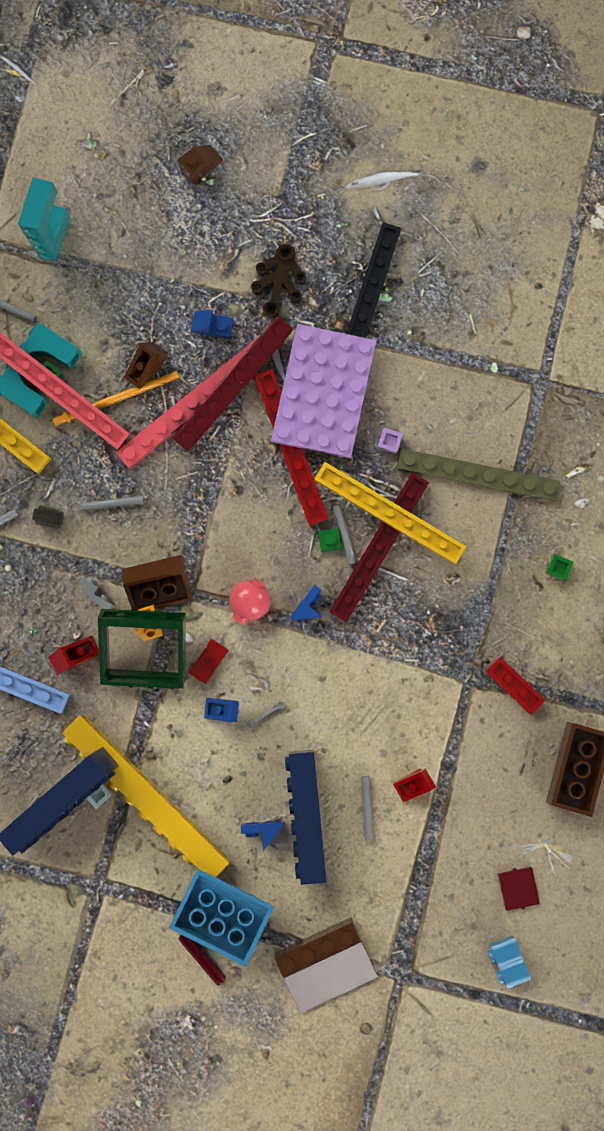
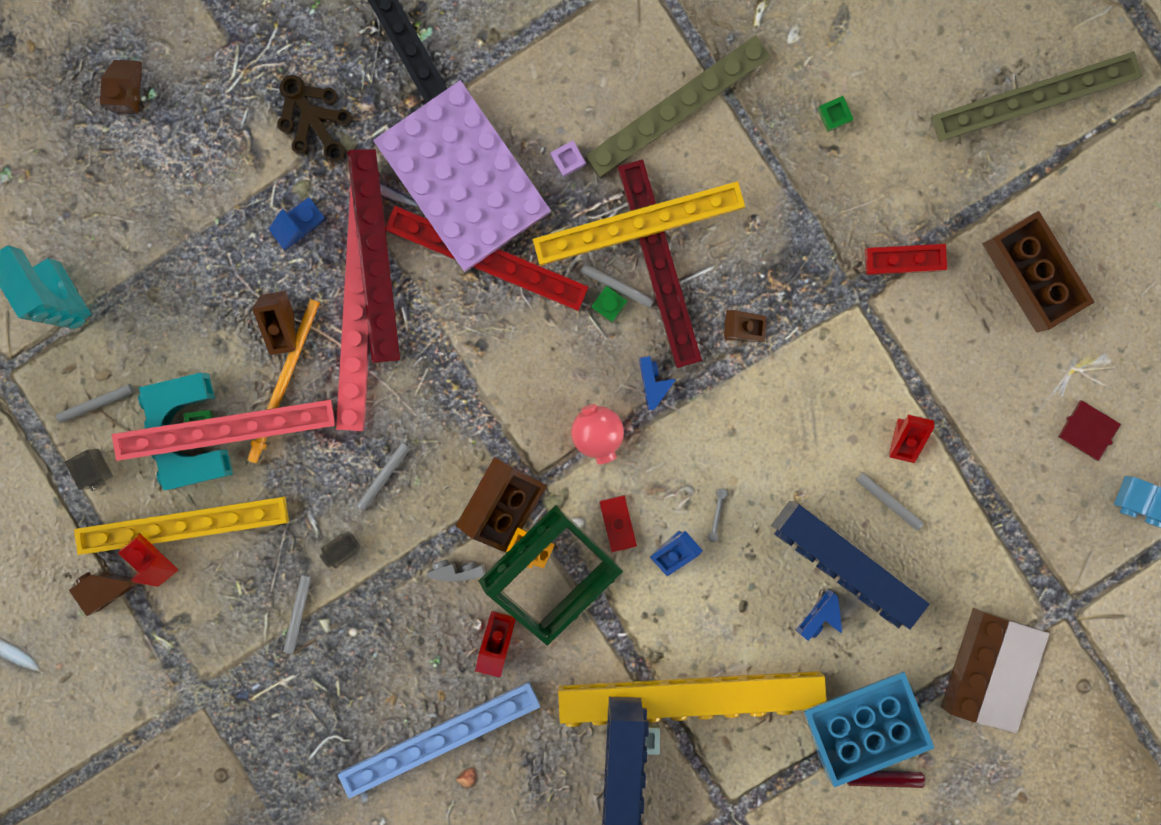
camera: 45 degrees left, 5 degrees up
none -> reddish brown slope [724,310,766,342]

